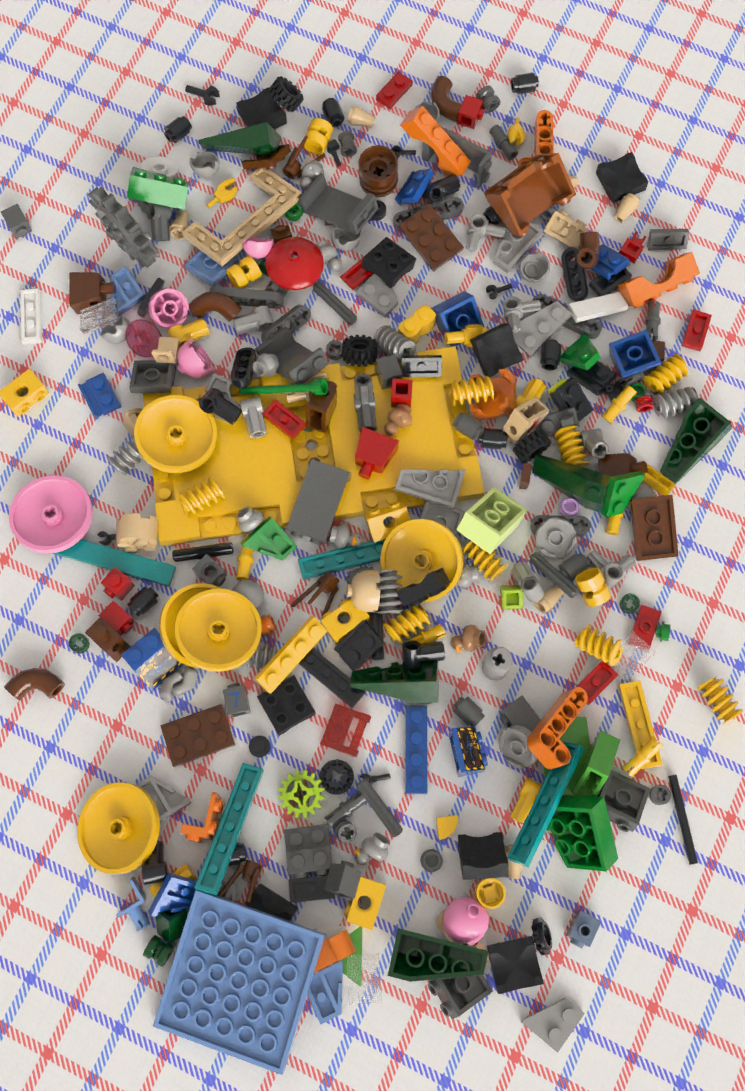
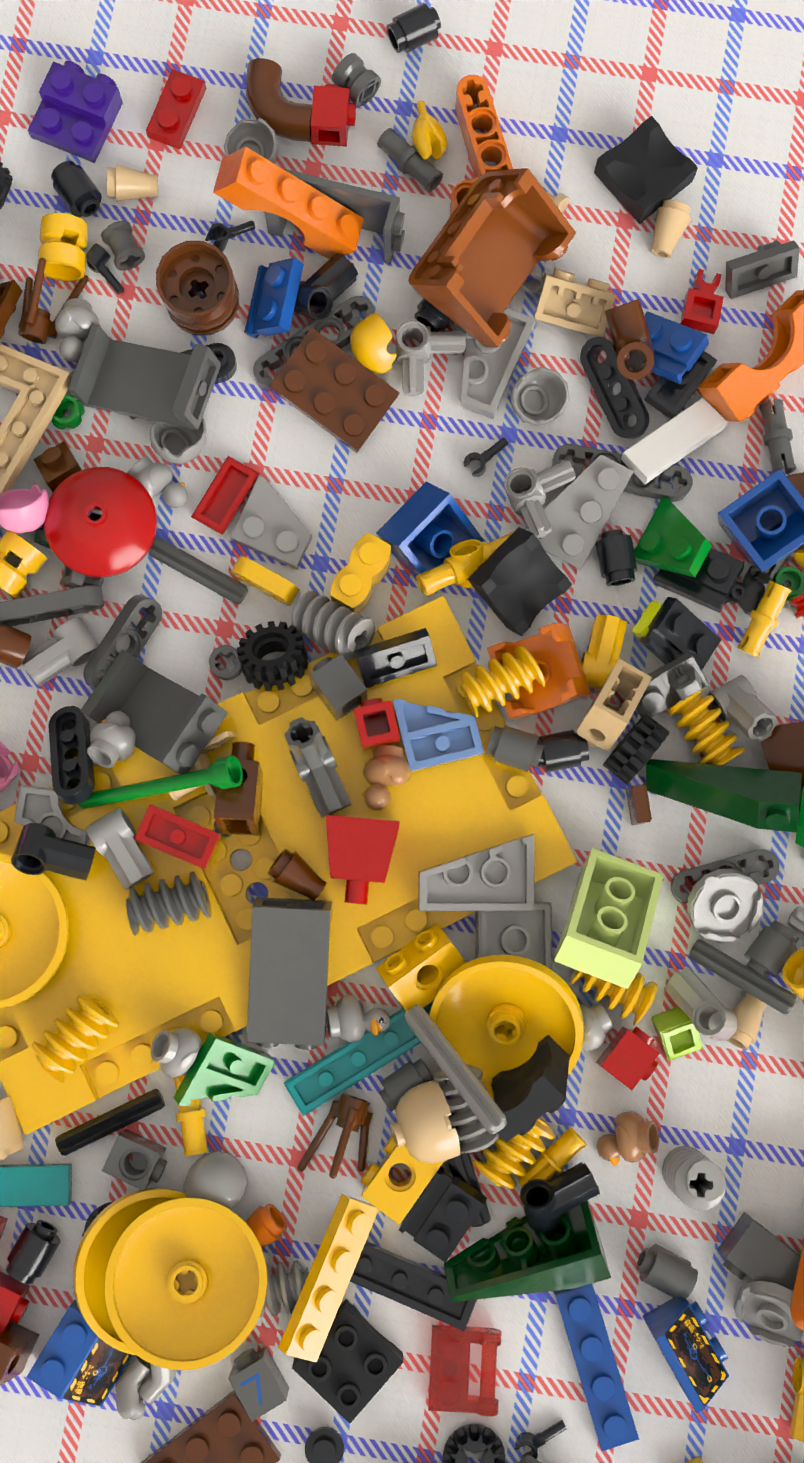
camera: 20 degrees left, 10 degrees up
black brick [361,237,417,289] -> none
lavender plate [559,498,580,516] -> none
none -> dark purple plate [28,61,123,163]
none -> dark grey piece [126,871,211,936]
none -> yellow beam [231,556,300,606]
none -> reddish brown cone [268,848,326,901]
none -> yellow hair [350,313,397,374]
none -> medium blue wing [393,699,484,772]
none -> light grey axle [404,1005,507,1134]
none -> red brick [596,1026,660,1090]

